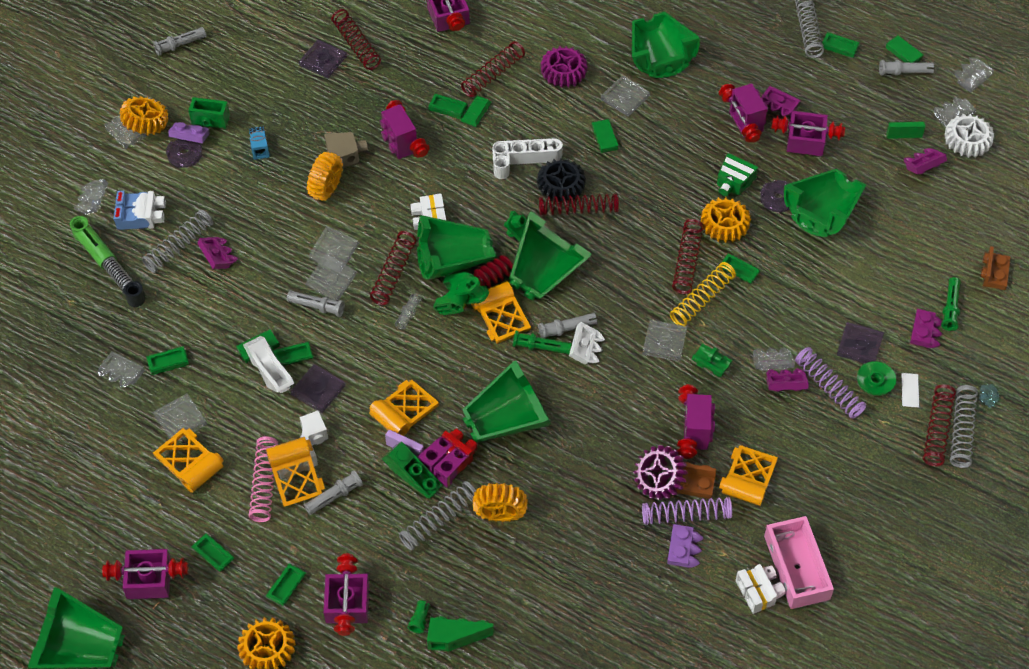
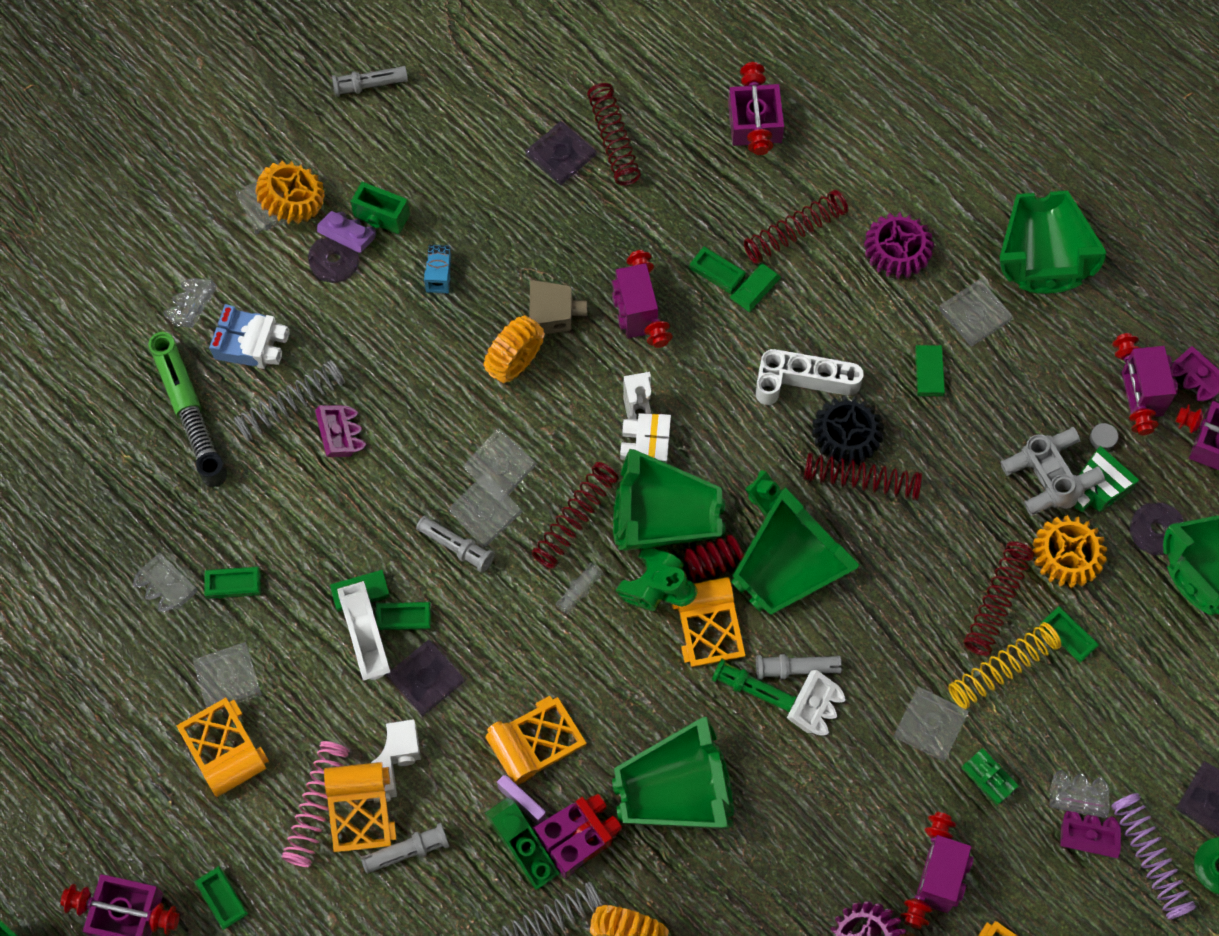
camera: 15 degrees right, 10 degrees up
none -> white hinge [624,372,651,419]
none -> light grey piece [1000,427,1105,517]
none -> light grey tile [1090,423,1118,451]

